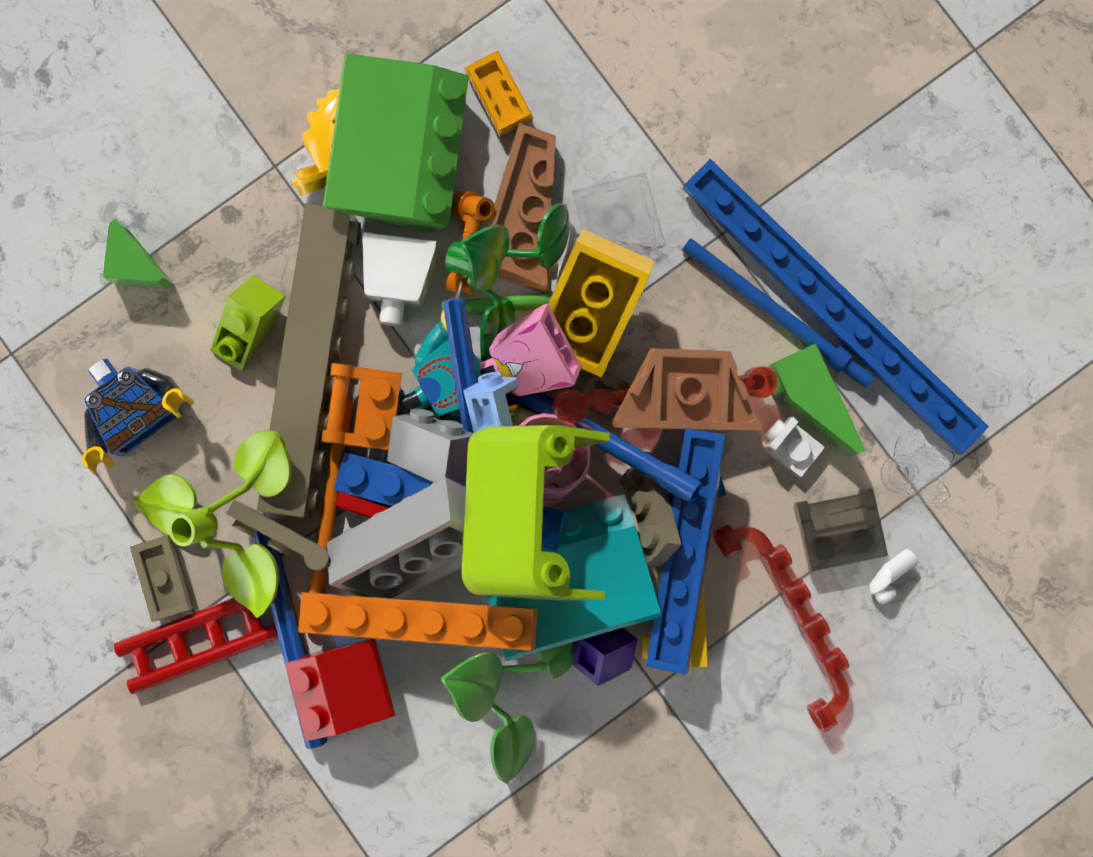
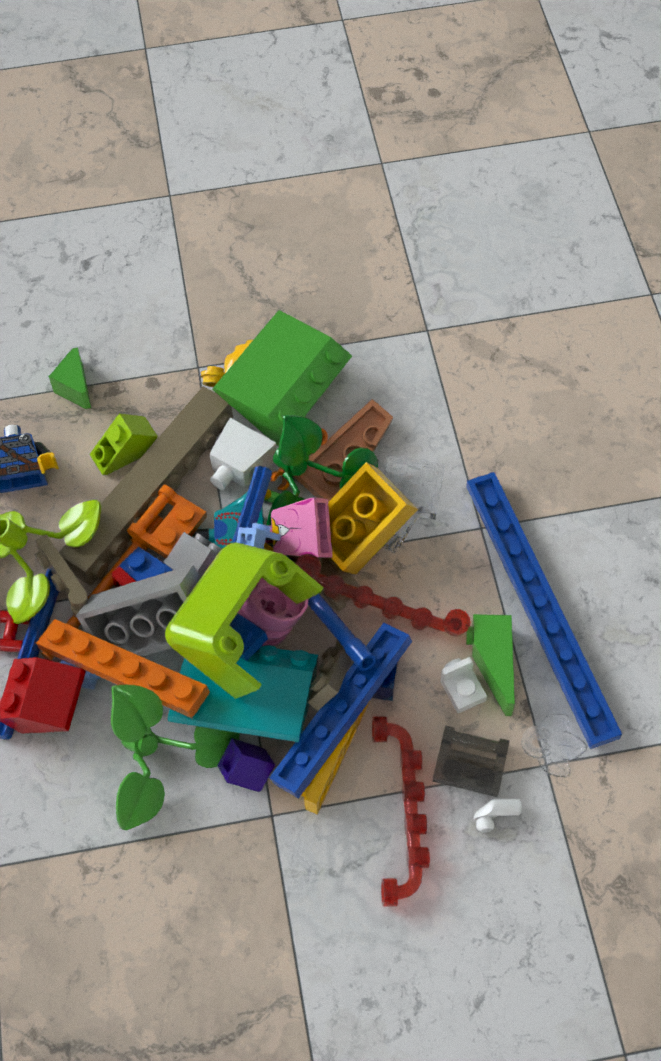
camera: 30 degrees right, 25 degrees down
light orange plate [464,50,533,137] -> none
nougat wing [613,348,762,431] -> none
blue bar [682,238,875,389] -> none

